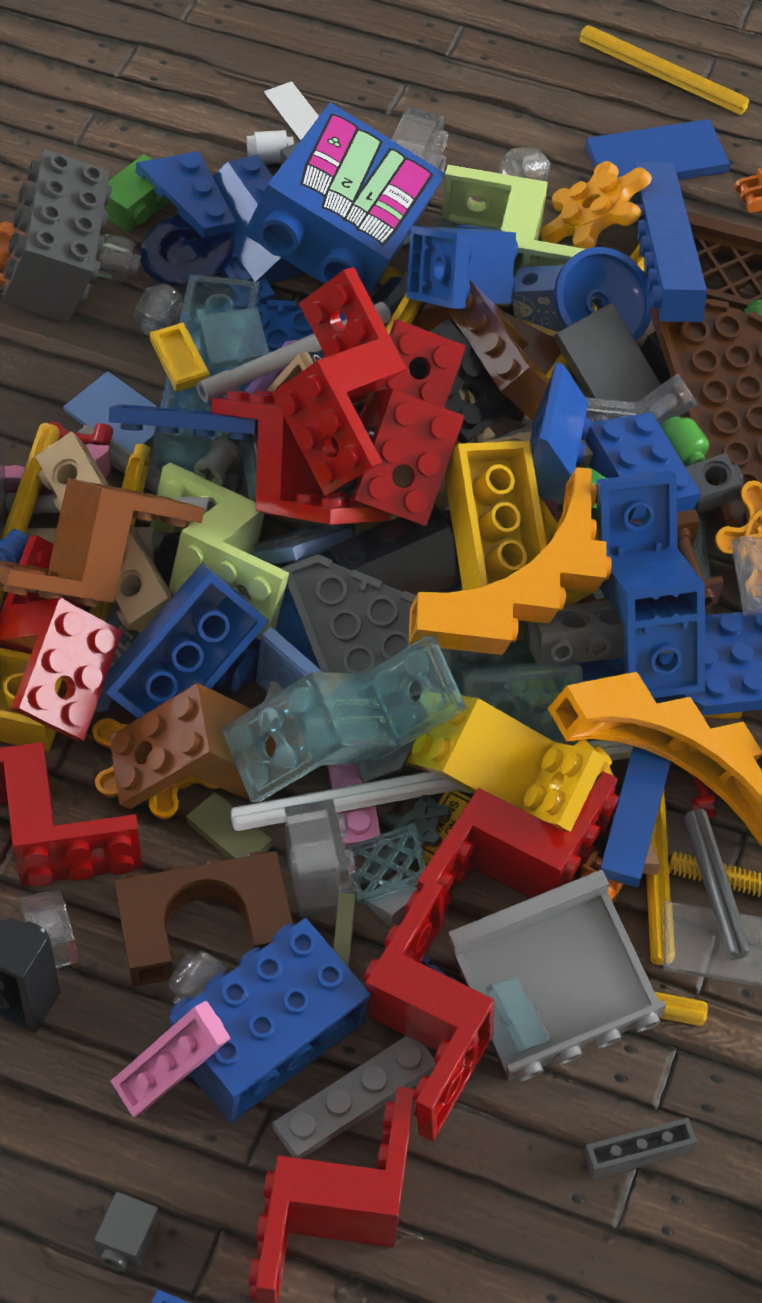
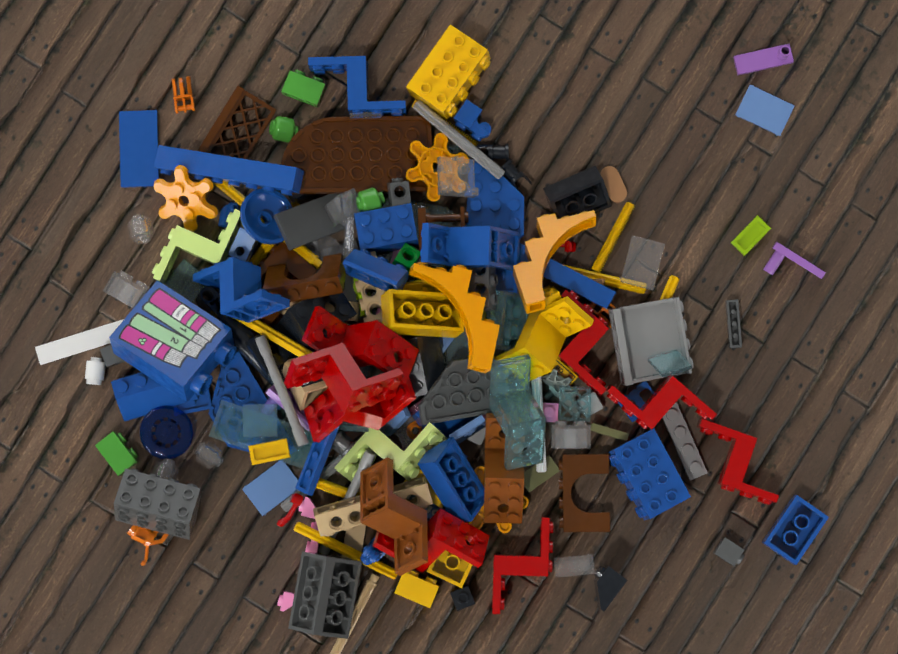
camera: 70 degrees left, 30 degrees up
bright pink plate [111,1001,231,1118] -> none
blue wing [135,151,236,238] -> none
clear head [167,950,228,1005] -> none
yellow axle [579,25,749,115] -> none
dark grey axle [684,809,750,960] -> none

